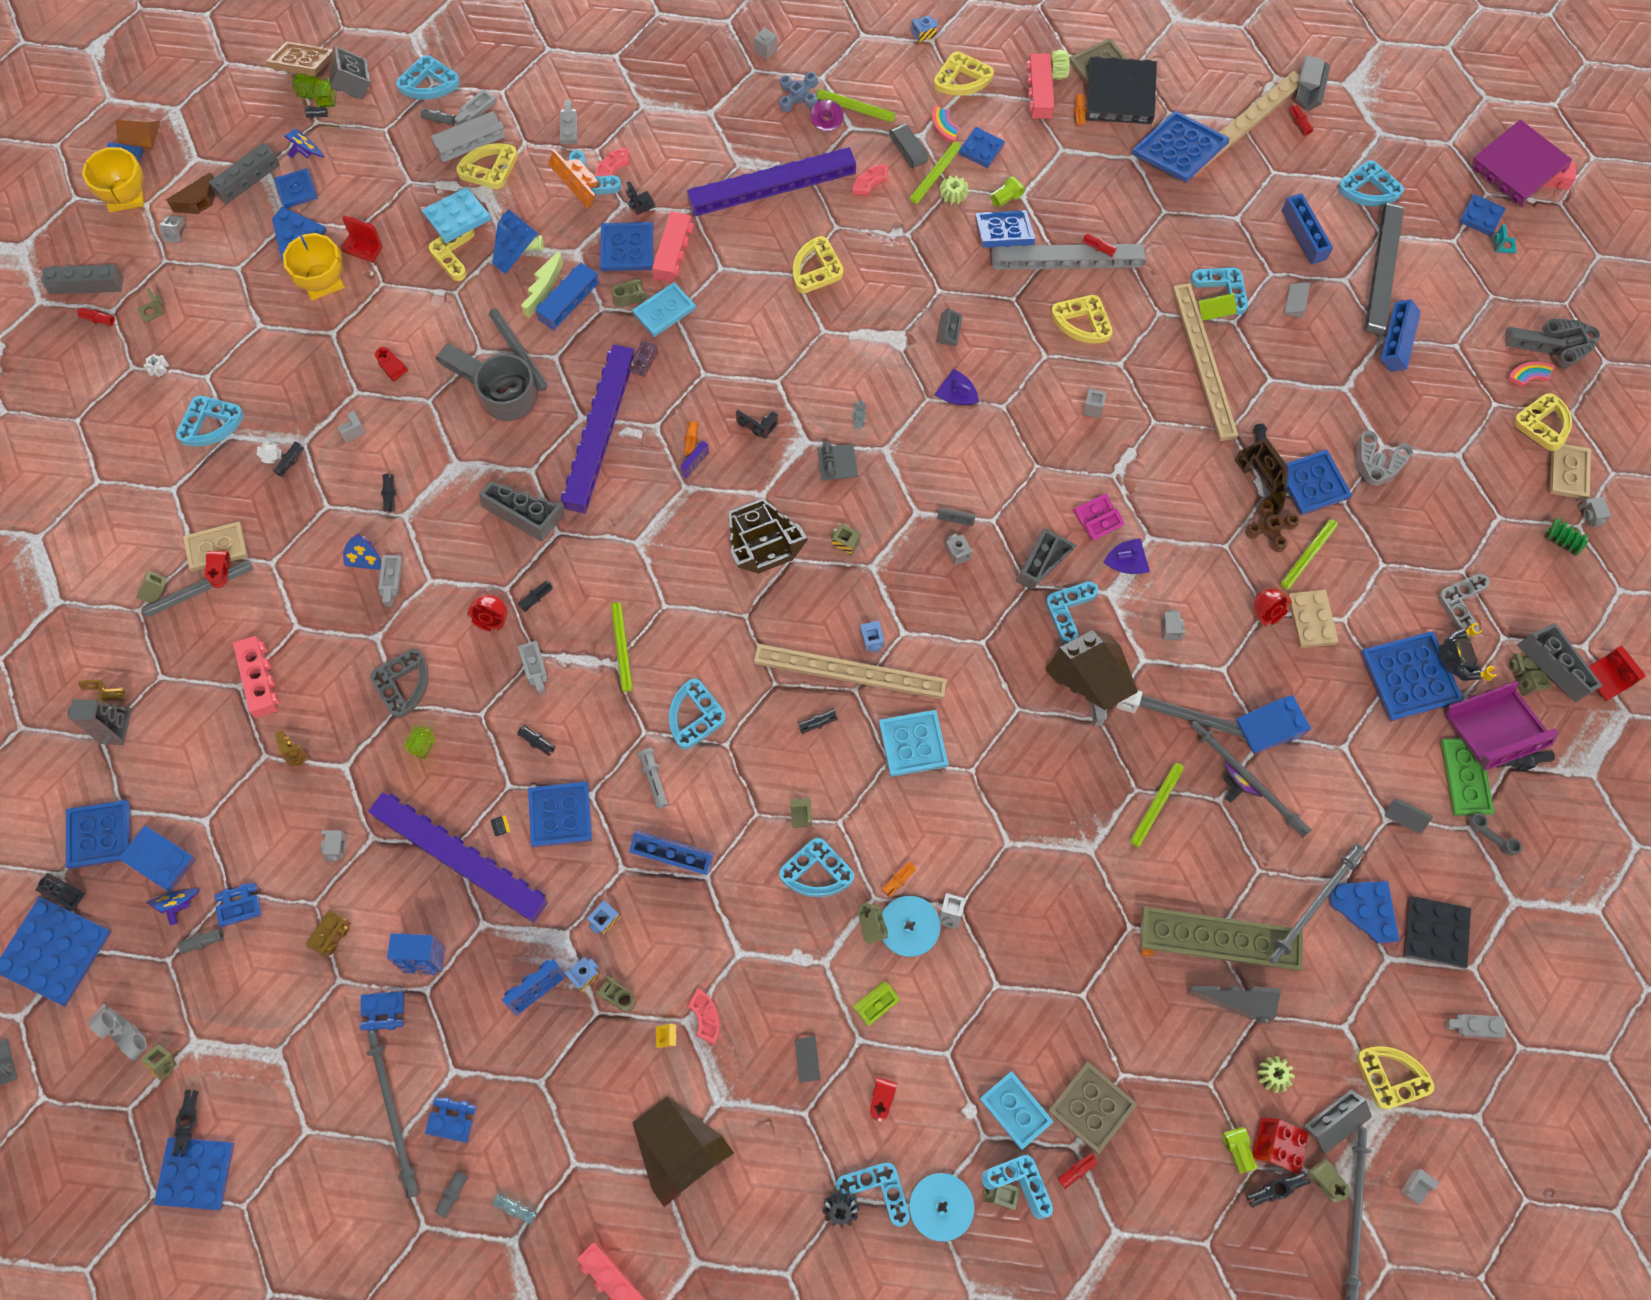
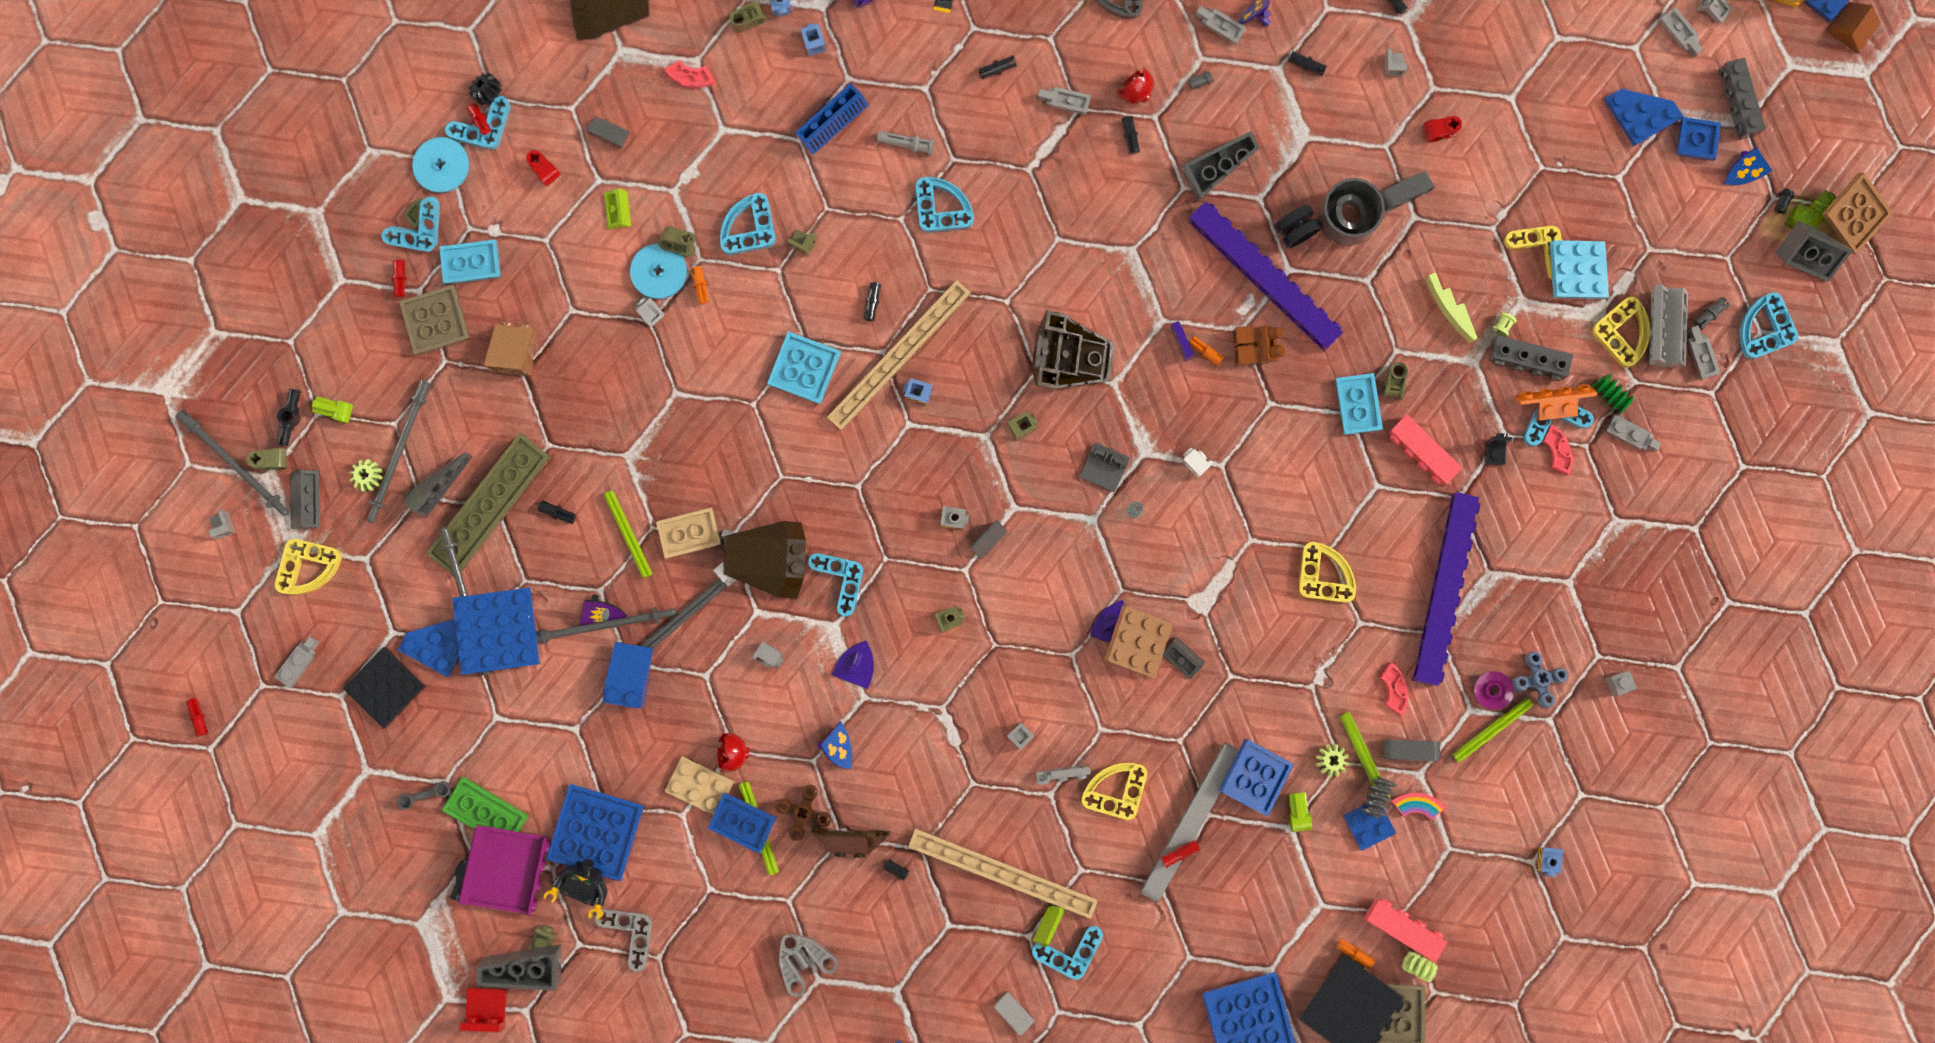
camera: 130 degrees right, 15 degrees up
reddish brown slope [166,172,215,214] -> none
yellow plate [283,233,345,301] -> none
red bracket [341,215,383,263] -> none
dark grey axle [489,308,548,391] -> none
blue plate [492,209,538,274] -> none
blue plate [528,782,592,848] -> none
blue brick [535,263,599,331] -> none
blue plate [600,222,654,271] -> none
lime axle [611,602,632,692] -> none
leg [630,340,659,377] -> none
yellow plate [656,1024,676,1048] -> none
black bracket [736,410,778,439] -> none
light yellow beam [934,52,994,96] -> none
dark grey wedge [1016,528,1077,590] -> none
dark pink slope [1073,493,1125,541] -> none
red bracket [1252,1117,1308,1174] -> none
blue plate [1286,450,1352,516] -> none
dark grey slope [1385,798,1433,834] -> none
olive bracket [1516,670,1553,696] -> none
none -> red axle [186,698,209,737]
none -> dark grey bar [367,380,432,523]
none -> blue plate [452,587,540,675]
none -> red axle [466,103,491,136]
none -> medium nougat slope [484,322,537,377]
none -> black axle [538,500,577,524]
none -> tan plate [656,507,722,559]
none -> blue plate [708,792,777,854]
none -> blue shield [817,721,852,769]
none -> olive brick [935,606,965,633]
none -> light grey hinge [1036,765,1091,785]
none -> medium nougat plate [1104,605,1173,679]
none -> white brick [1182,448,1213,478]
none -> dark grey pin [1188,71,1213,90]
none -> dark orange hips [1233,325,1285,367]
none -> black wheel [1273,204,1323,249]
none -> dark grey piece [1360,776,1398,820]
none -> dark grey brick [1489,336,1573,381]
none -> green piece [1592,374,1634,415]
none -> light grey hinge [1658,7,1703,57]

